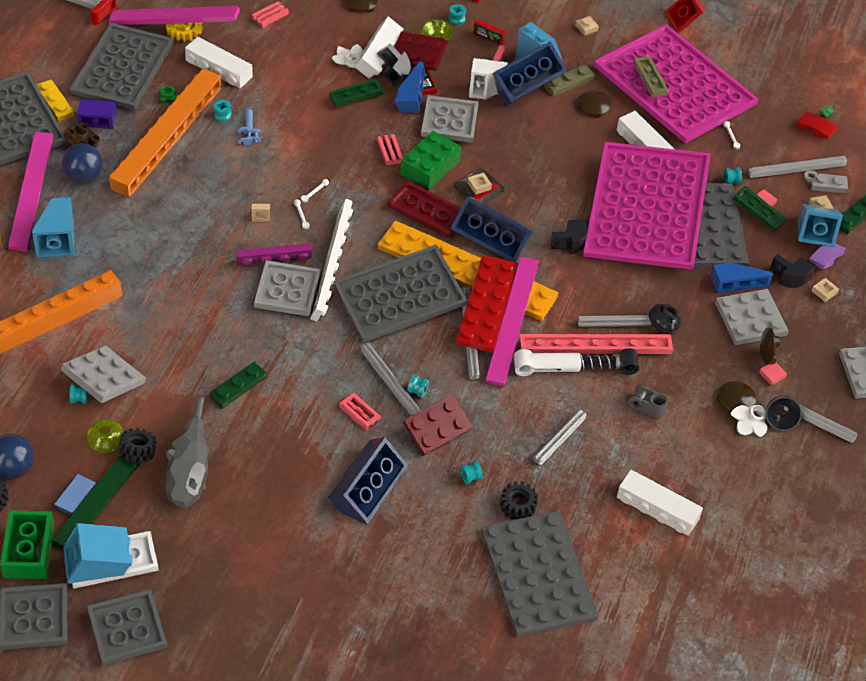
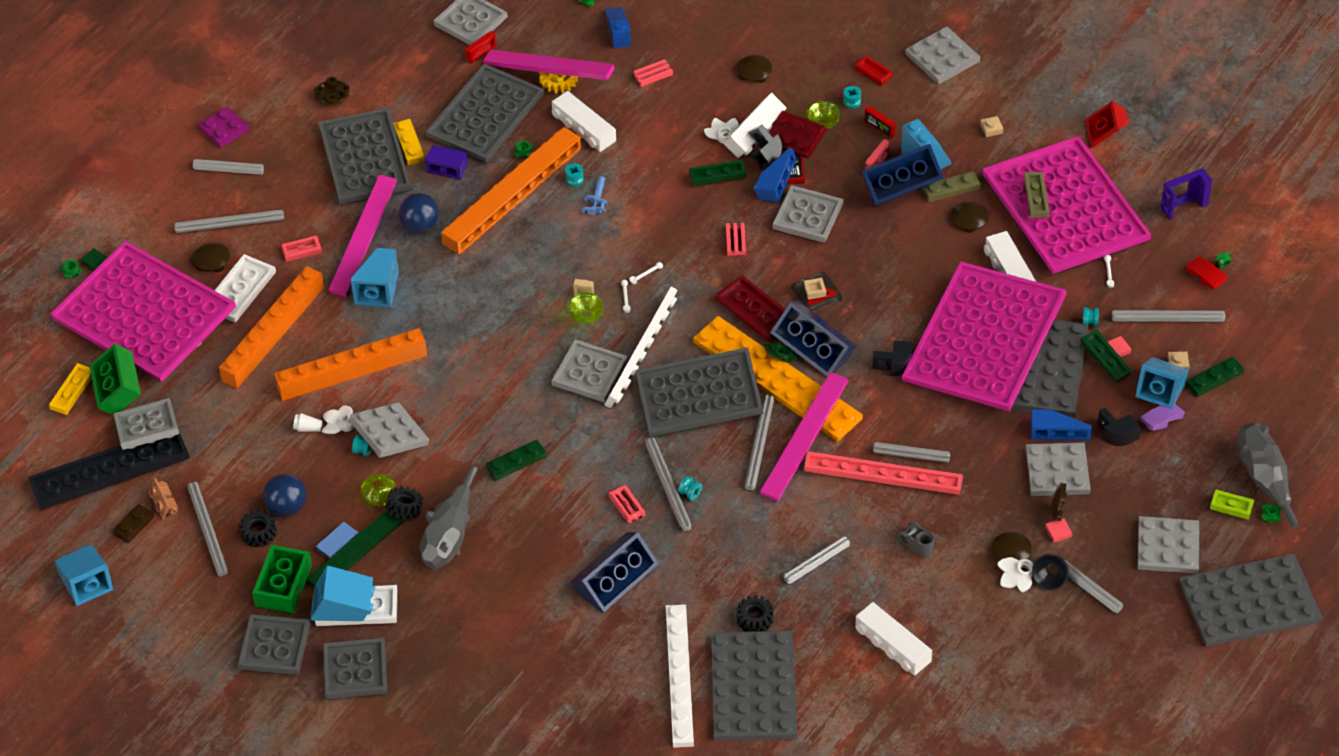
camera: 20 degrees right, 0 degrees up
dark brown dish [64,123,100,148] -> none
magenta plate [237,243,312,266] -> none
green brick [400,131,461,191] -> none
dark red plate [402,394,473,456] -> none
red plate [456,255,518,353] -> none
teal wheel [460,461,483,484] -> none
white slope [469,58,508,100] -> none
piece [513,348,639,376] -> none
black piece [649,304,681,334] -> none
light grey hinge [804,170,848,194] -> none
tan plate [812,278,839,302] -> none
none -> white cone [293,413,322,432]
none -> white plate [322,405,355,434]
none -> clear neon green piece [569,293,603,323]
none -> white plate [666,605,694,748]
none -> dark green gear [765,342,798,362]
none -> dark purple window [1160,168,1212,220]

